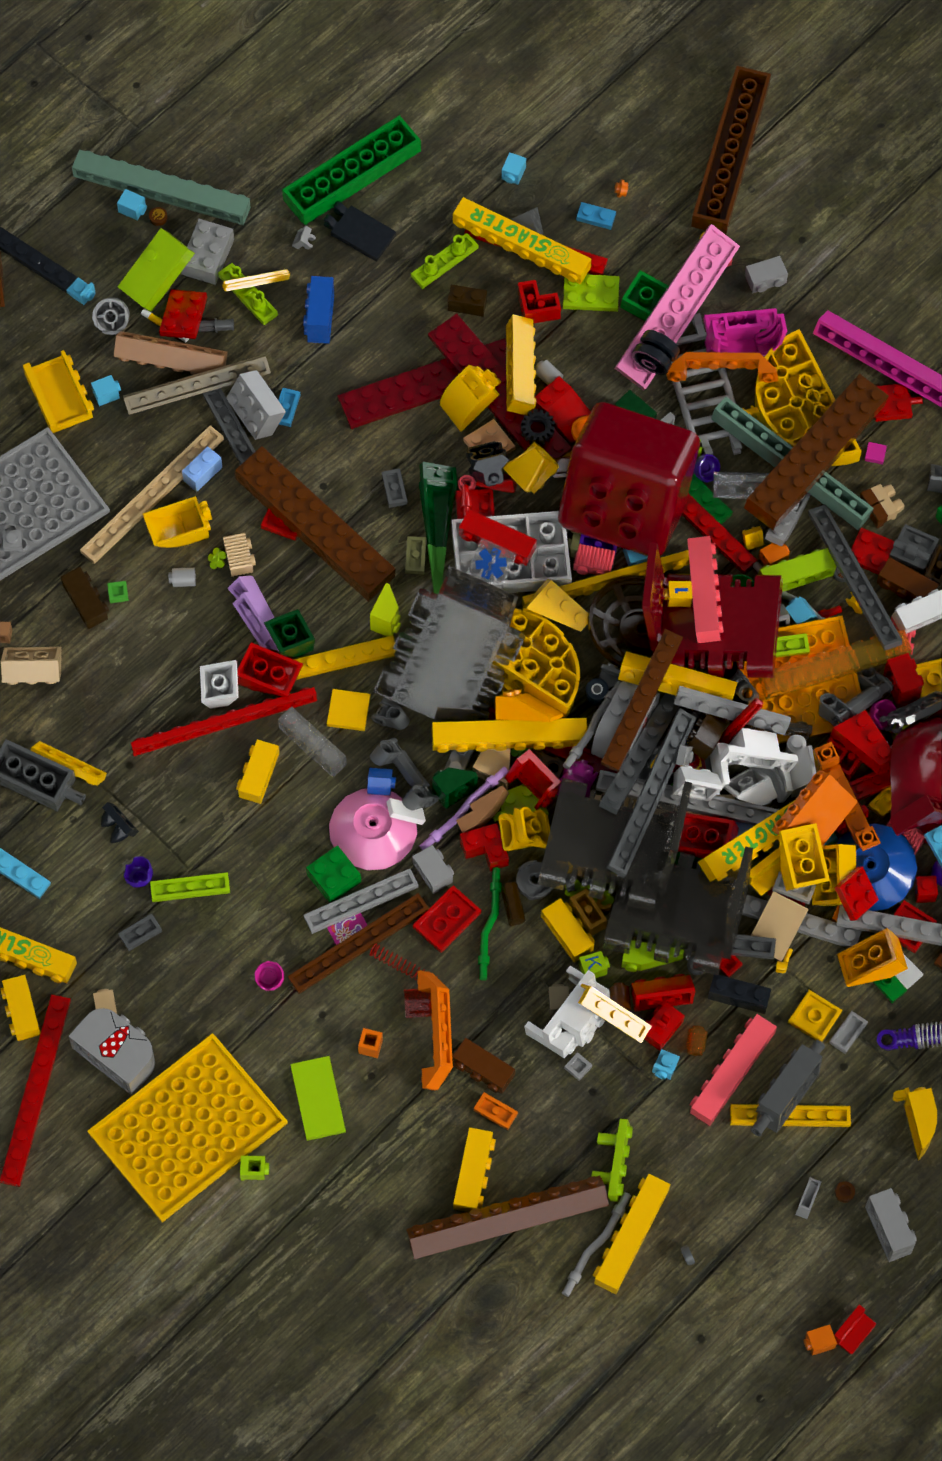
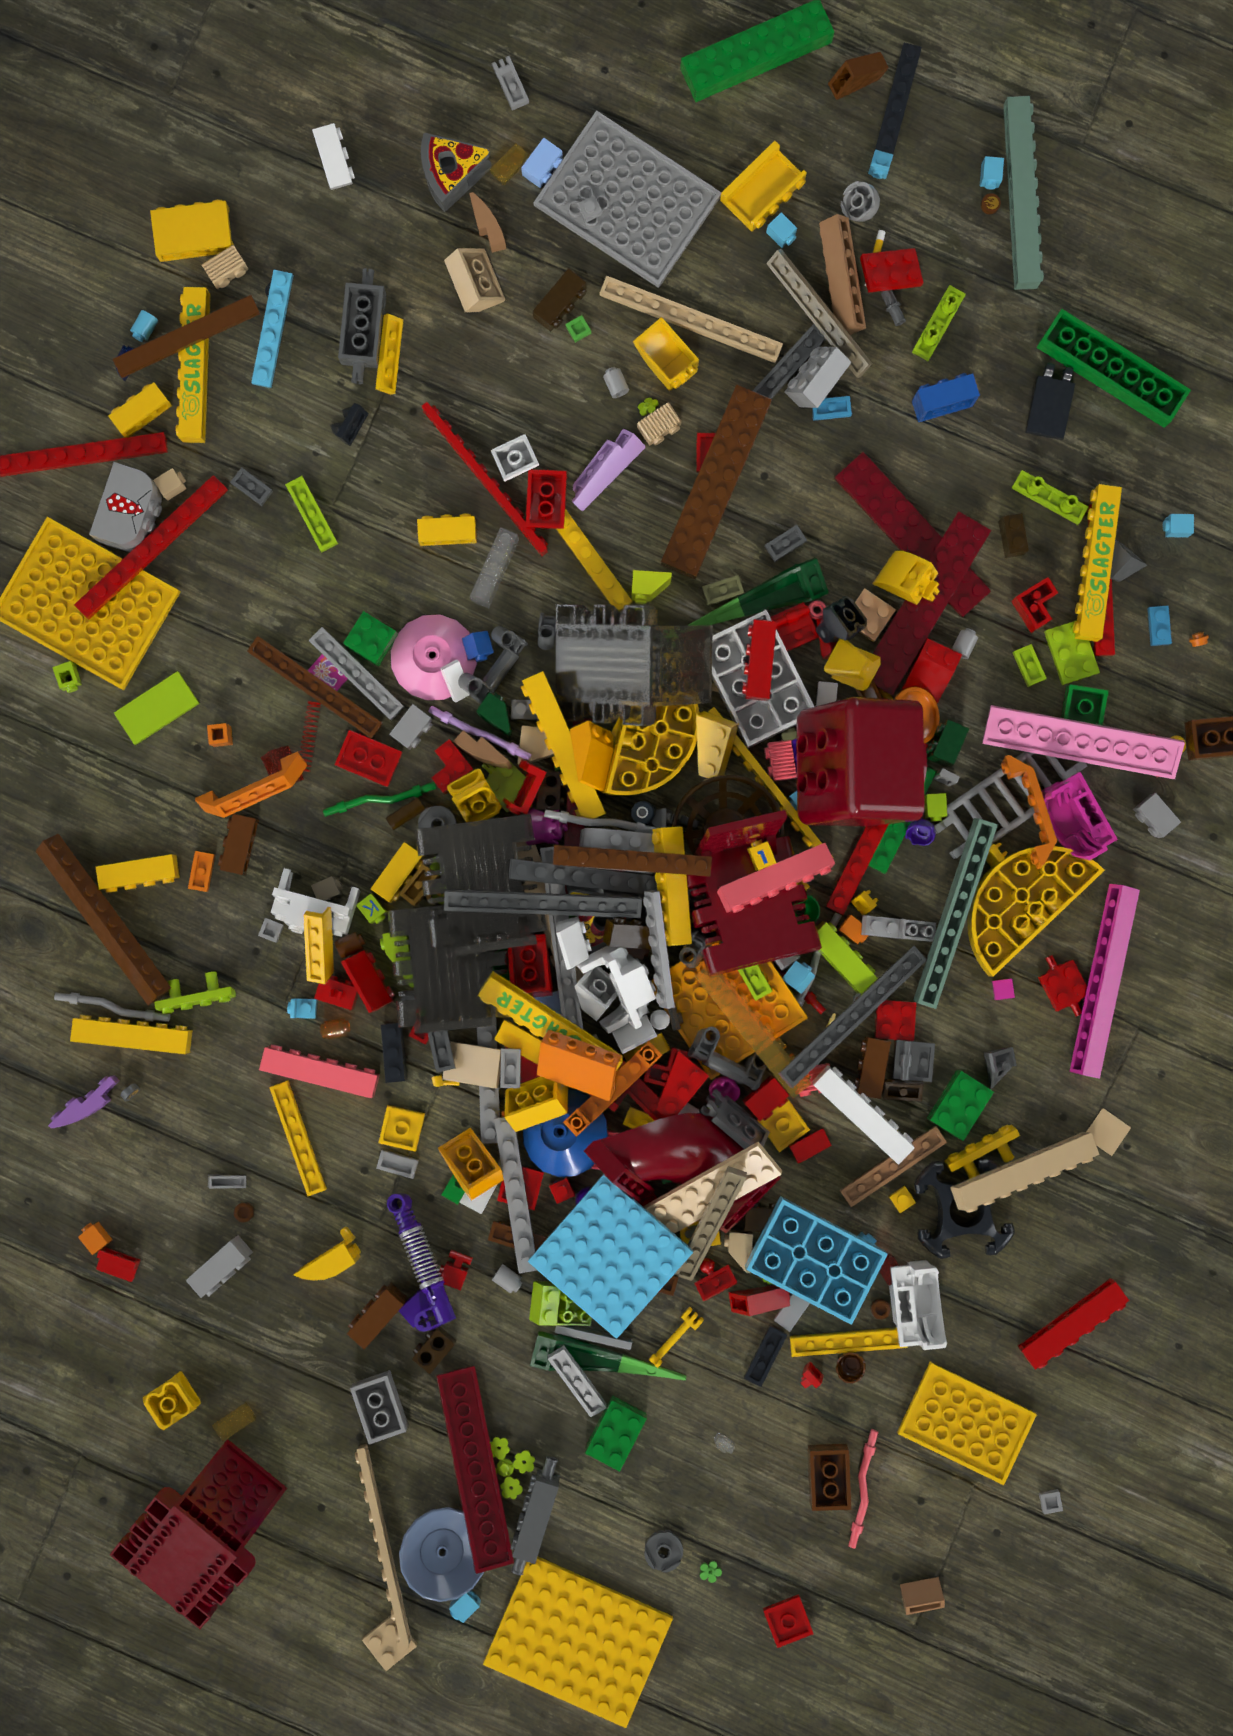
camera: 70 degrees right, 20 degrees up
lime brick [118,228,195,312] -> none
dark purple hair [124,856,153,888] -> none
light grey brick [181,219,234,285] -> none
light blue brick [182,446,222,492] -> none
yellow axle [222,269,290,291] -> none
dark pink hair [254,961,284,991] -> none
dark green slope [264,609,315,657] -> none
light grey tile [292,226,316,249] -> none
yellow tile [327,689,371,731] -> none
clear tile [467,538,517,589] -> none
yellow brick [506,314,536,415] -> none
black tyre [521,409,555,445] -> none
black wheel [632,330,680,375] -> none
light grey plate [676,745,694,766] -> none
clear brick [713,472,770,499] -> none
red axle [718,698,763,744] -> none
reddish brown brick [744,374,889,531] -> none
dark grey brick [750,1040,825,1136] -> none
yellow slope [779,823,830,891] -> none
red plate [834,867,879,921] -> none
hips [860,484,904,529] -> none
none -> medium lavender slope [48,1075,120,1128]
none -> red plate [74,475,228,620]
none -> white tile [816,681,838,706]
none -> lime plate [1012,644,1047,687]

